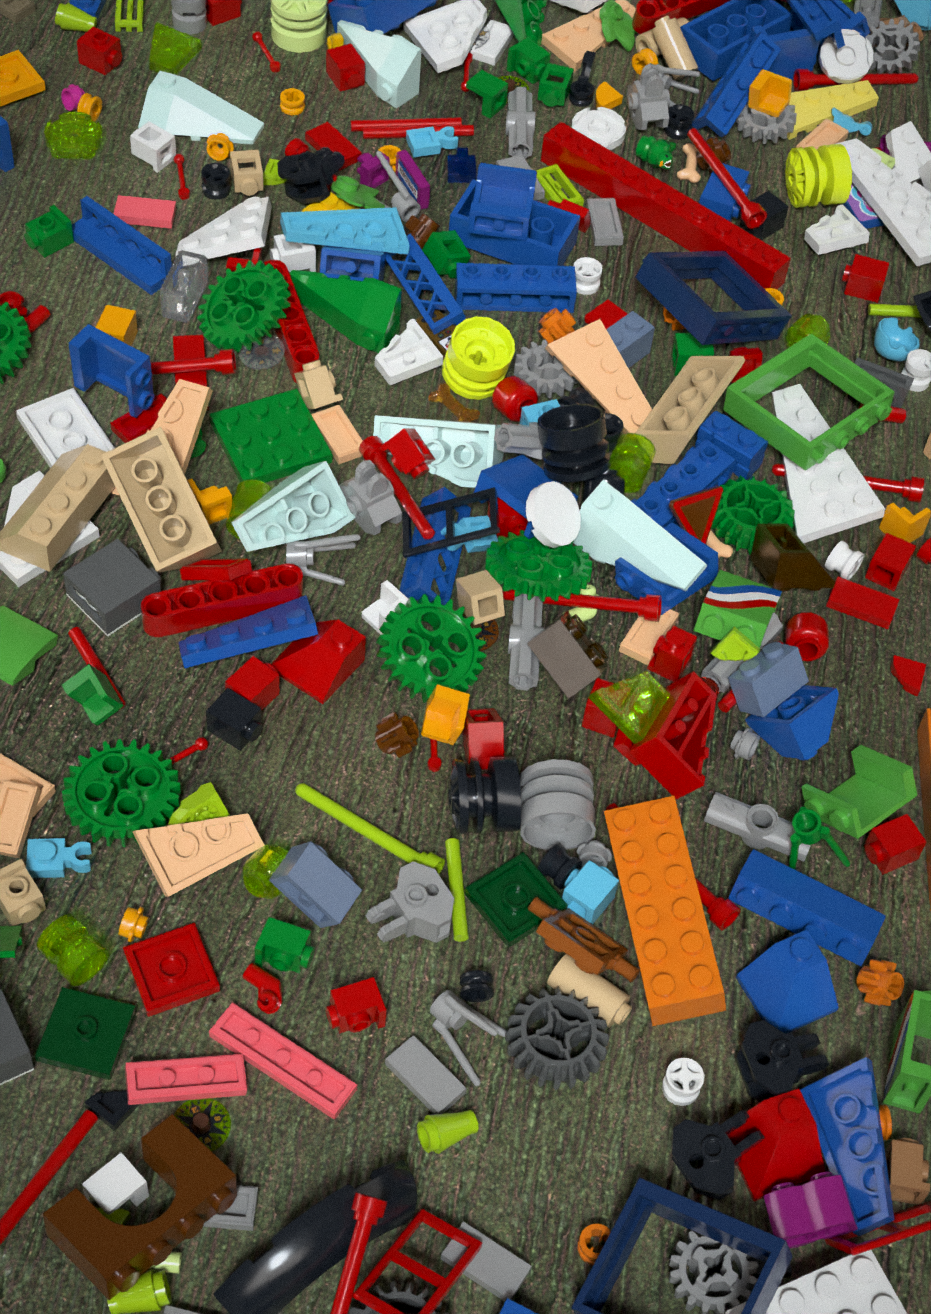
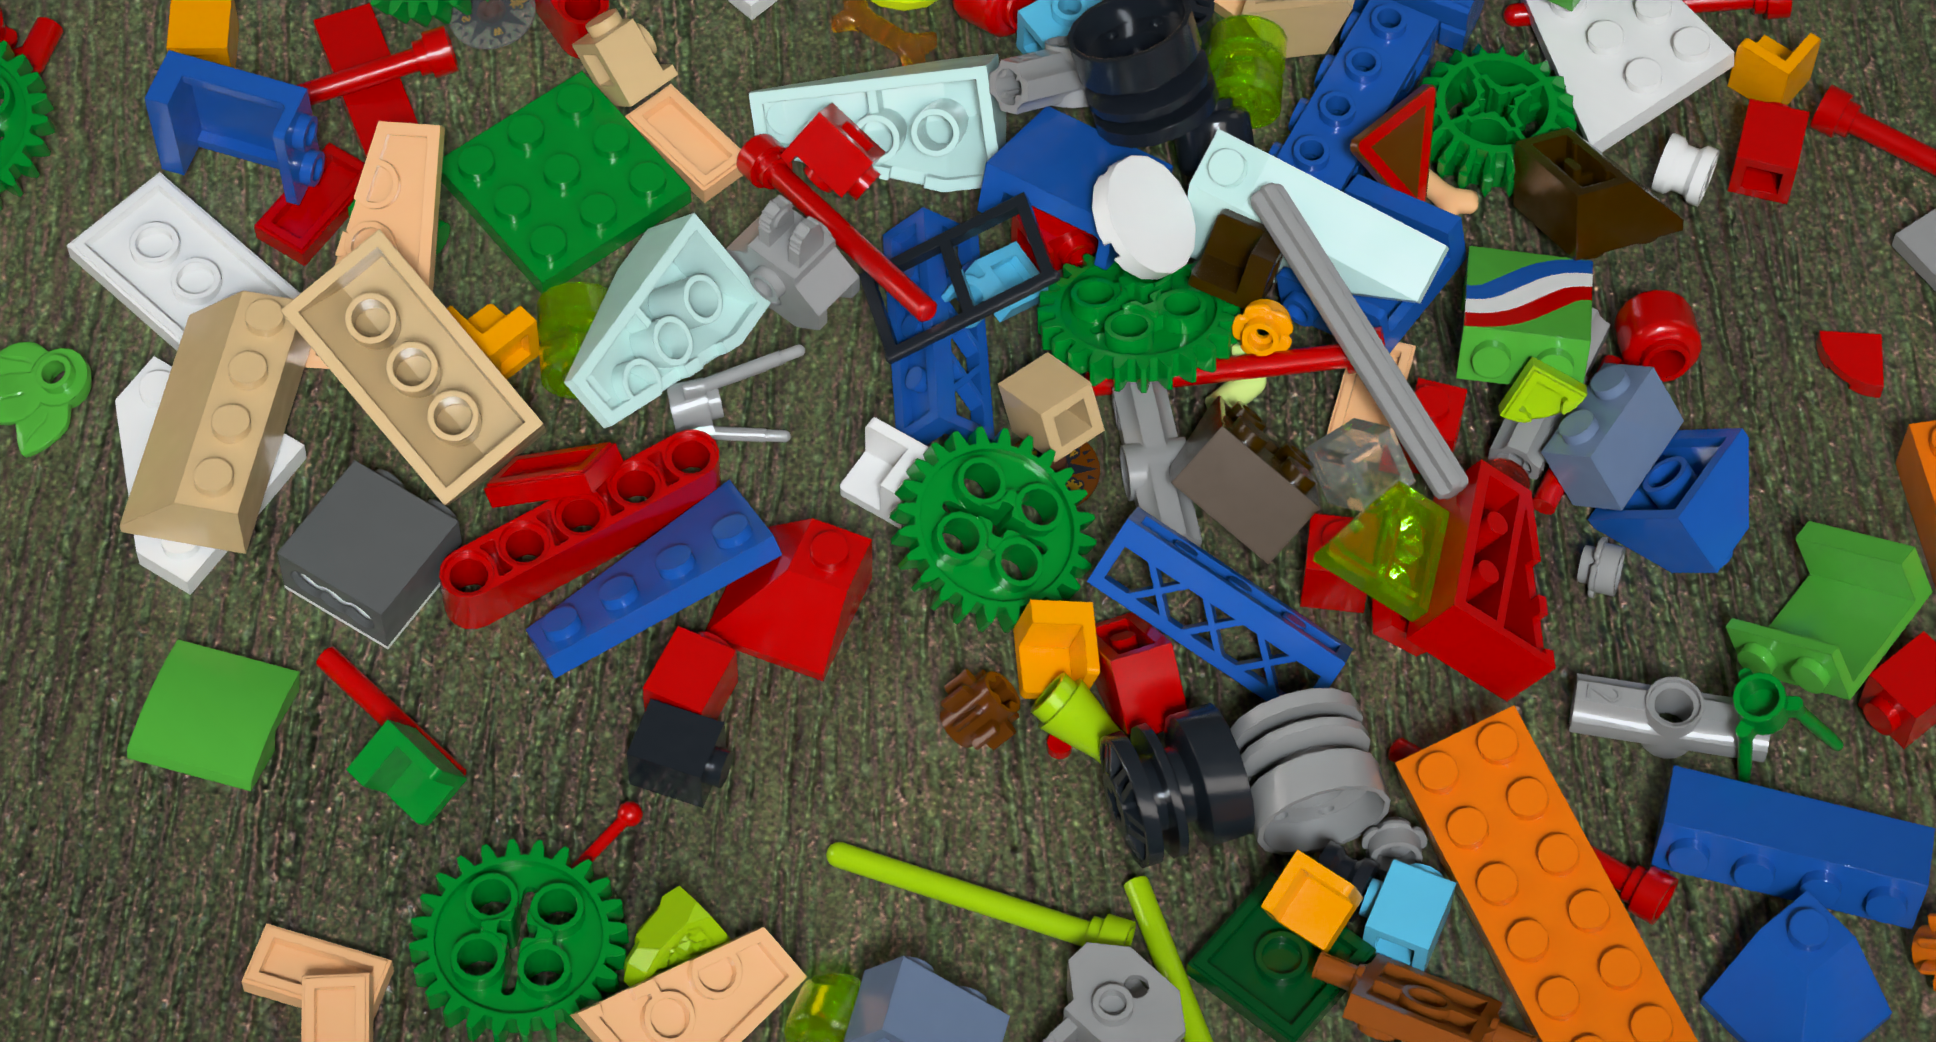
camera: 10 degrees left, 5 degrees up
red tile [826,577,900,629] -> none
none -> lime cone [1030,673,1129,764]
none -> blue fence [1086,507,1353,701]
none -> dark brown panel [1188,208,1283,309]
none -> light orange plate [1232,299,1294,356]
none -> light grey axle [1251,182,1468,500]
none -> light orange panel [1261,849,1363,954]
none -> clear brick [1304,418,1416,514]

